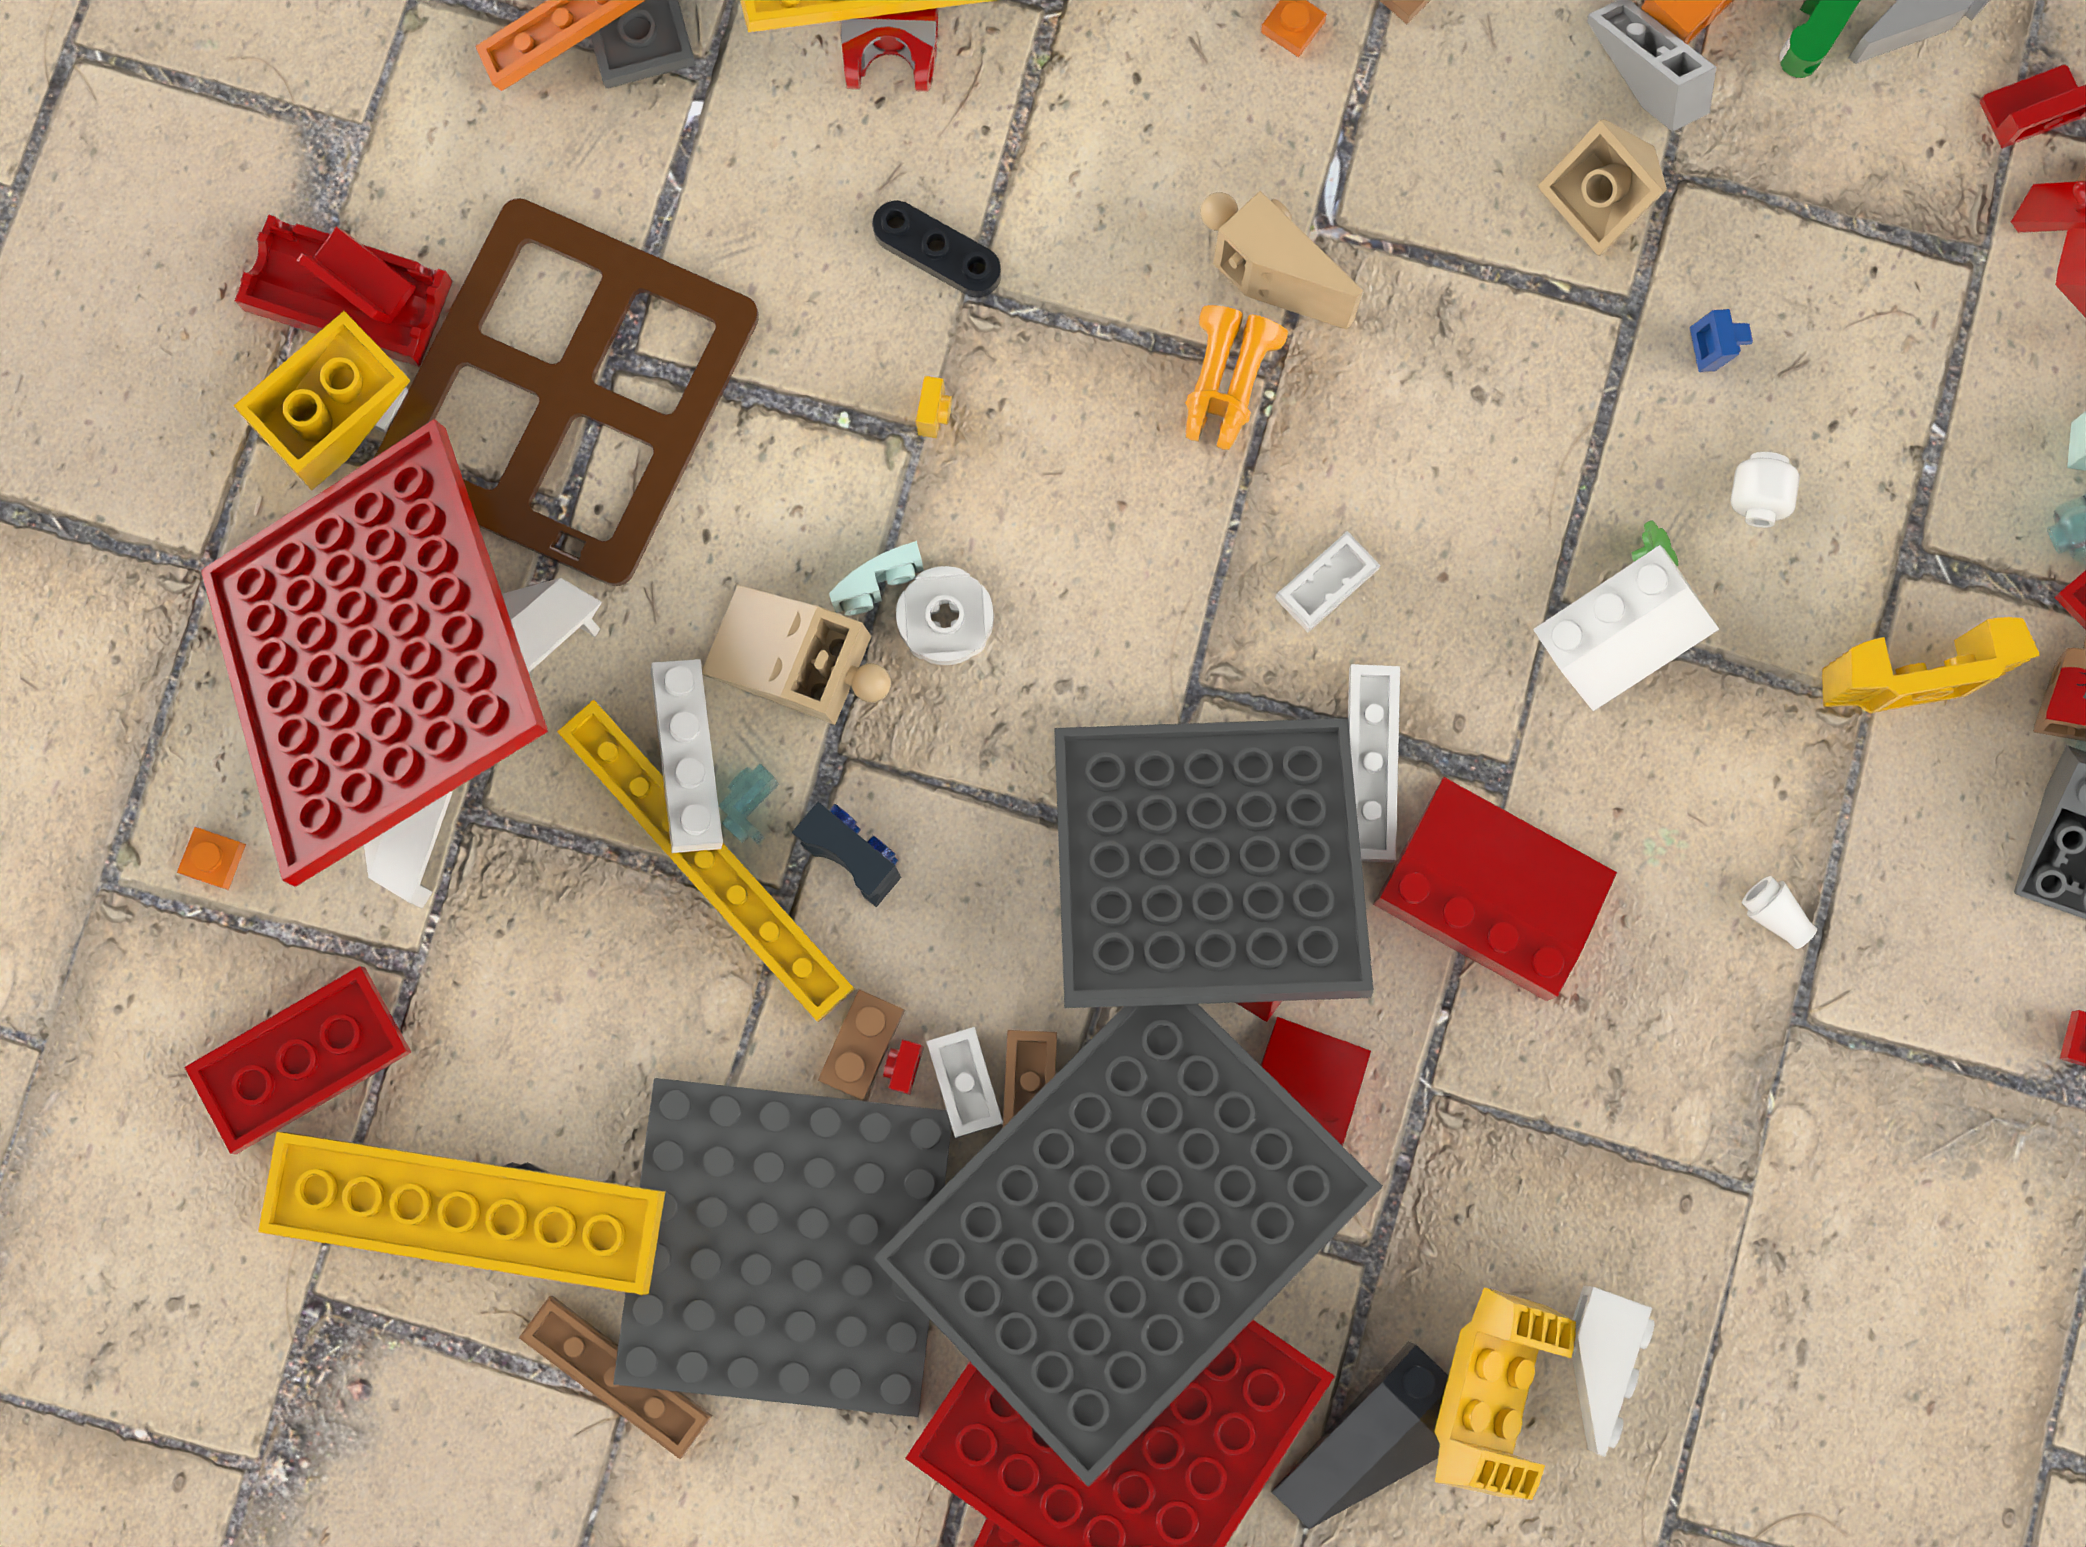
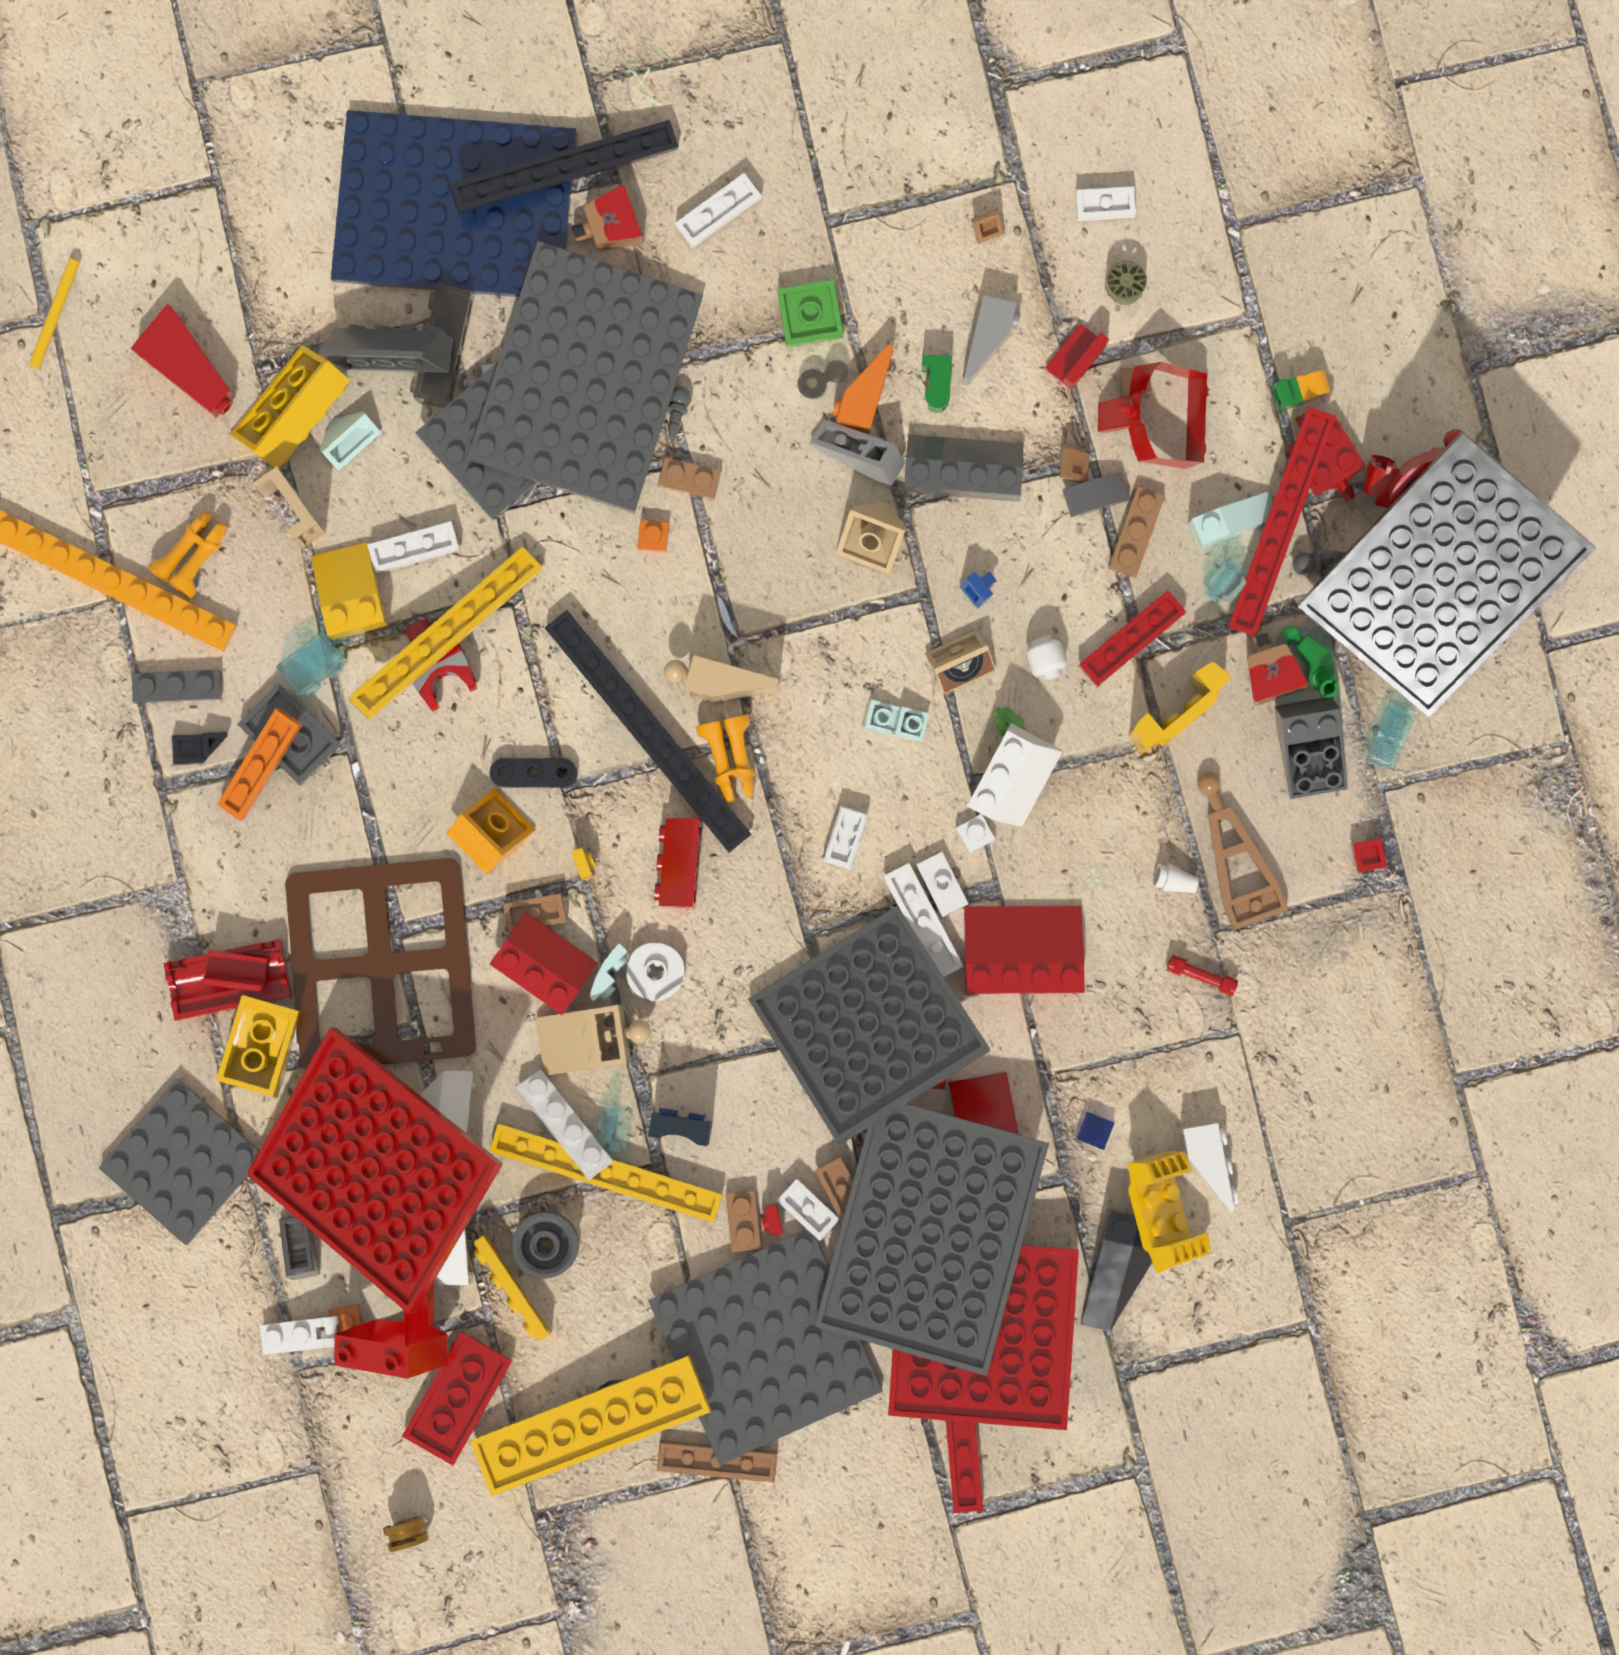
camera: 30 degrees left, 5 degrees up
none -> dark grey plate [99,1079,260,1246]
none -> white plate [259,1315,339,1355]
none -> dark grey slope [279,1216,319,1280]
none -> red piece [334,1284,448,1379]
none -> pearl gold wheel [383,1516,429,1552]
none -> light orange slope [446,788,536,875]
none -> yellow plate [473,1235,552,1341]
none -> red slope [490,912,598,1015]
none -> medium nougat plate [503,894,567,933]
none -> dark grey wheel [512,1212,579,1279]
none -> black plate [545,610,752,853]
none -> red slope [654,818,702,910]
none -> light aqua slope [862,699,929,742]
none -> dark grey slope [903,434,1024,502]
none -> white plate [916,852,968,917]
none -> panel [925,629,996,694]
none -> white plate [955,814,995,854]
none -> medium nougat plate [1059,448,1090,483]
none -> dark grey slope [1062,472,1131,517]
none -> clear blue plate [1076,1112,1115,1150]
none -> red plate [1078,590,1186,688]
none -> medium nougat plate [1108,486,1165,578]
none -> red bar [1166,954,1239,997]
none -> medium nougat plate [1197,772,1289,931]

